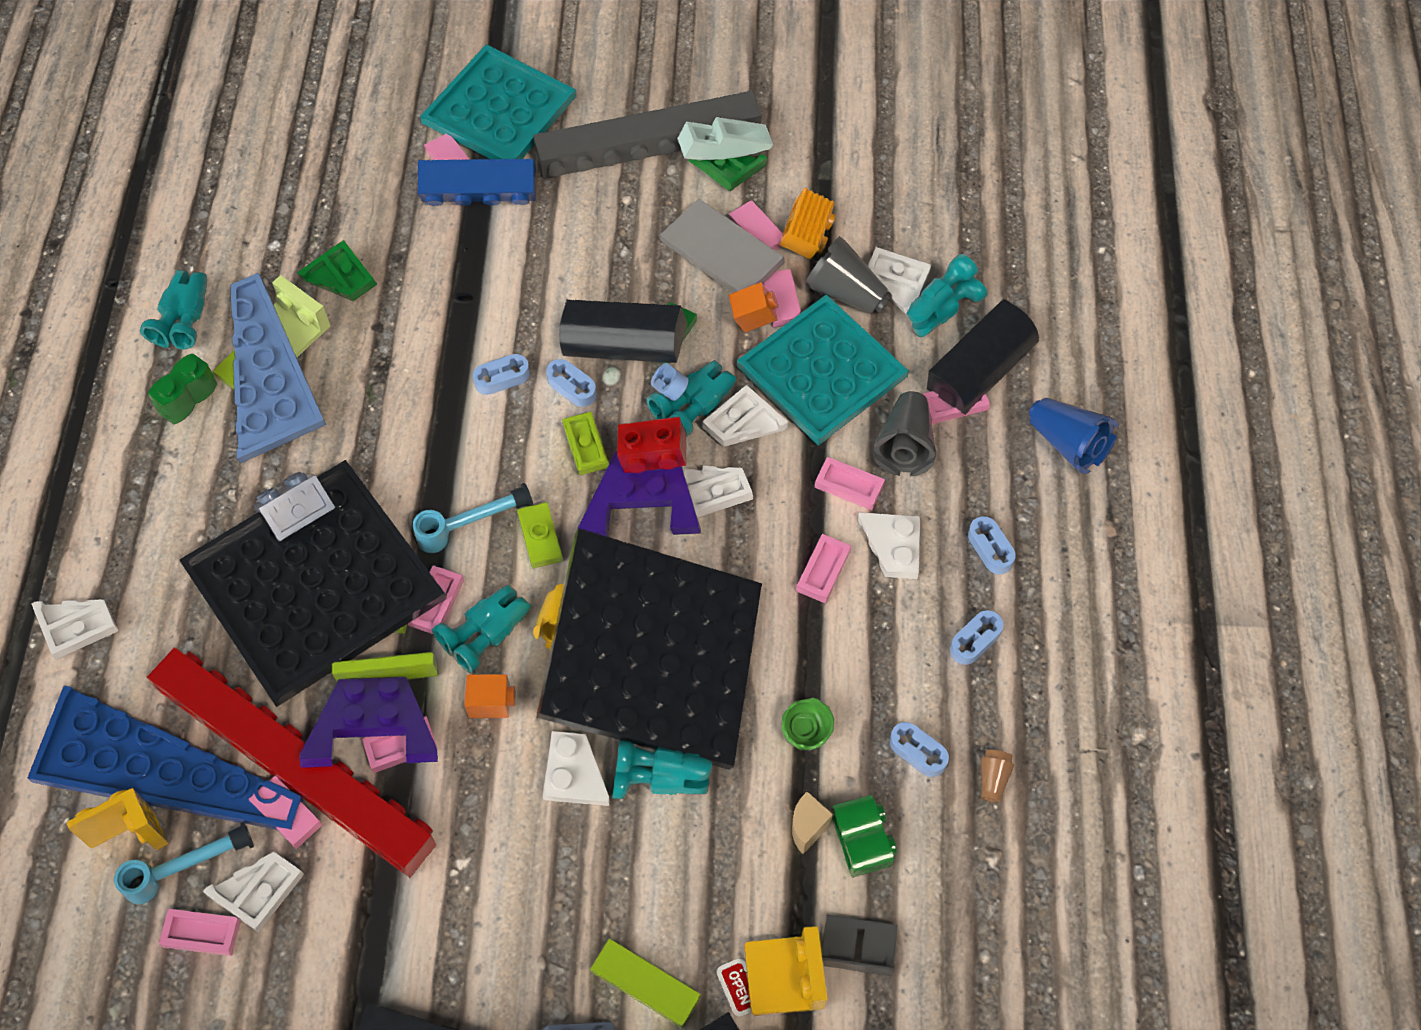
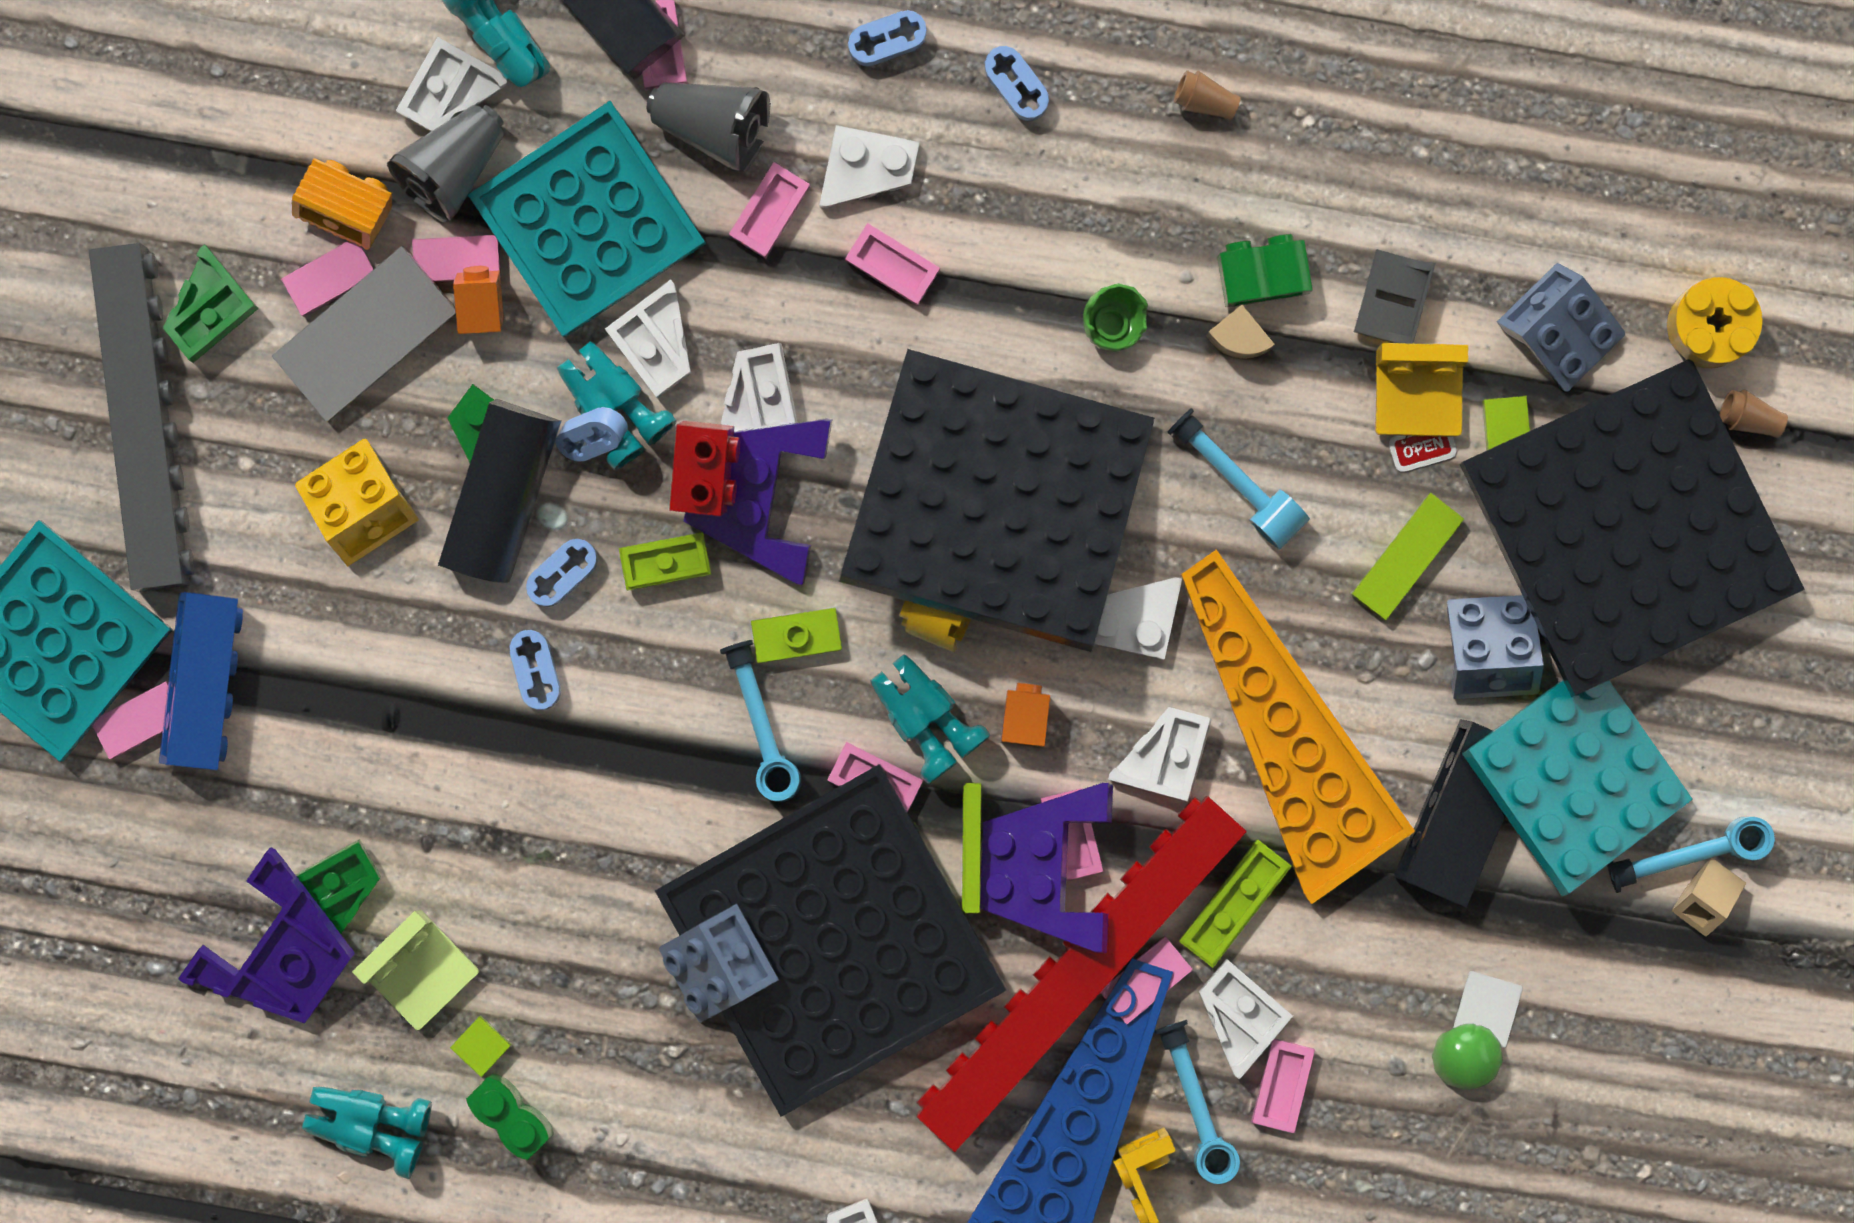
camera: 80 degrees left, 25 degrees up
medium blue wing [231,272,326,463] -> none
teal piece [612,740,712,799] -> none
light aqua slope [678,117,773,160] -> none
light blue beam [890,722,949,777] -> none
none -> dark purple wing [178,847,355,1024]
none -> yellow bracket [295,439,419,567]
none -> white wing [1108,707,1212,802]
none -> medium azure piece [1167,408,1310,550]
none -> lime tile [1178,839,1292,968]
none -> light orange wing [1180,549,1415,904]

